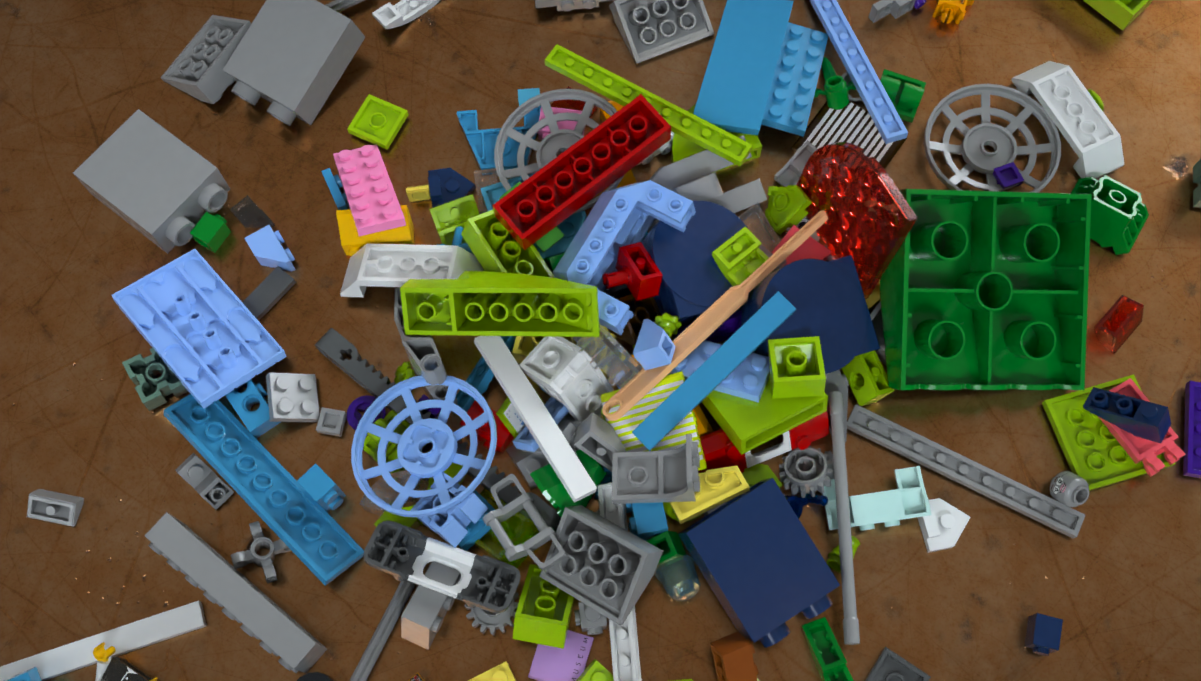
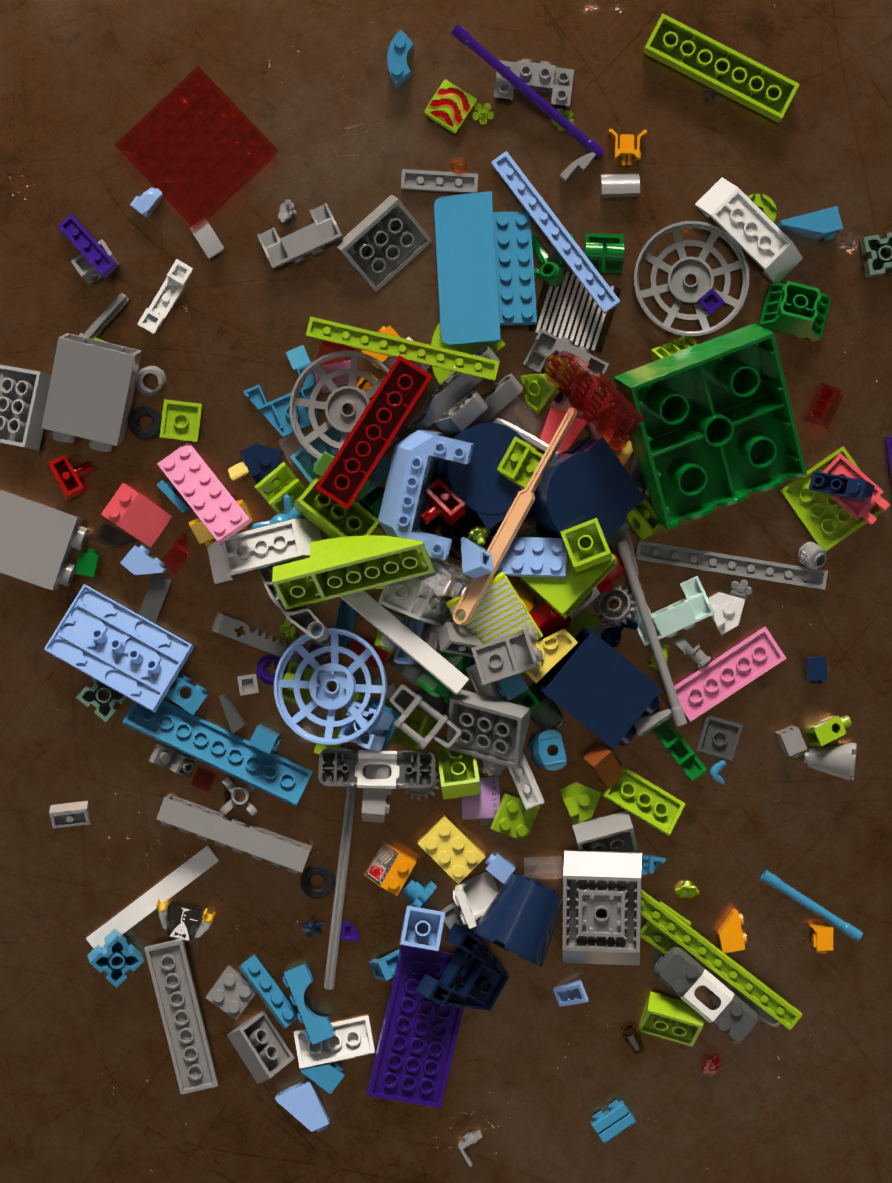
camera: 15 degrees left, 20 degrees up
light grey plate [266,372,320,422] -> none
dark azure tile [632,291,796,451] -> none
none -> red brick [47,455,94,501]
none -> coral slope [101,483,173,548]
none -> black tyre [128,405,162,440]
none -> light grey piece [136,366,166,396]
none -> clear red slope [160,532,187,573]
none -> clear red tile [191,767,216,792]
none -> dark grey slope [219,694,246,734]
none -> dark azure piece [527,728,567,771]
none -> light grey brick [600,173,641,198]
none -> light grey slope [634,709,673,737]
none -> light grey connector [673,636,711,669]
none -> bright pink plate [674,626,787,722]
none -> light grey plant [730,580,752,599]
none -> dark azure slope [776,206,843,241]

